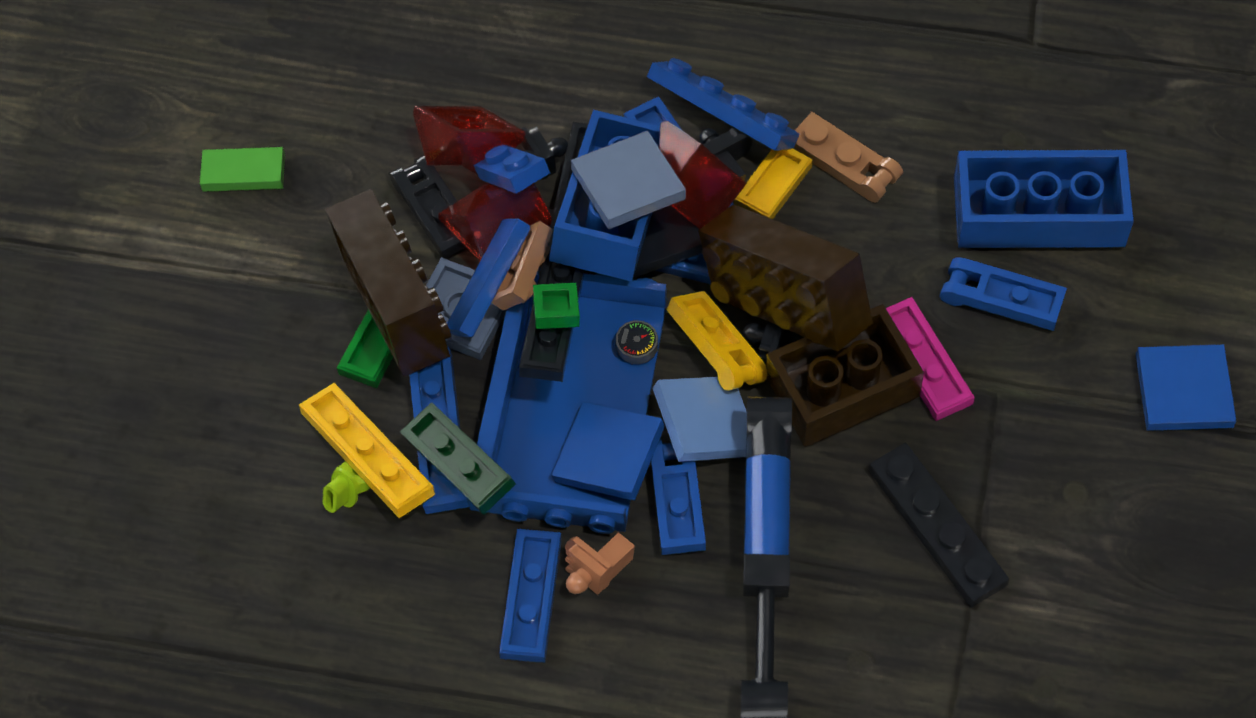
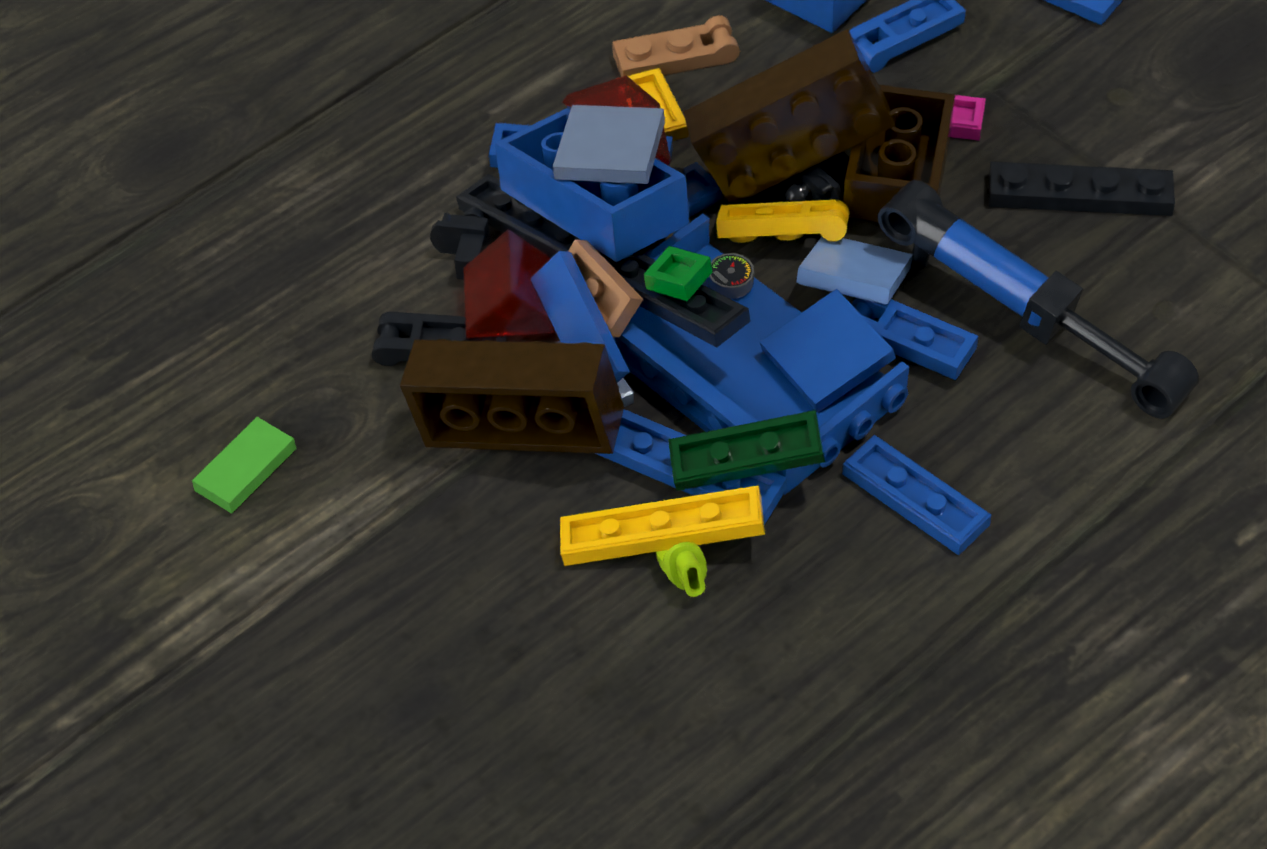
camera: 55 degrees left, 10 degrees down
green tile [337,310,393,389] -> none
clear red slope [413,106,525,175] -> none
blue plate [474,145,550,194] -> none
nougat piece [565,532,635,595] -> none
blue plate [647,58,800,151] -> none

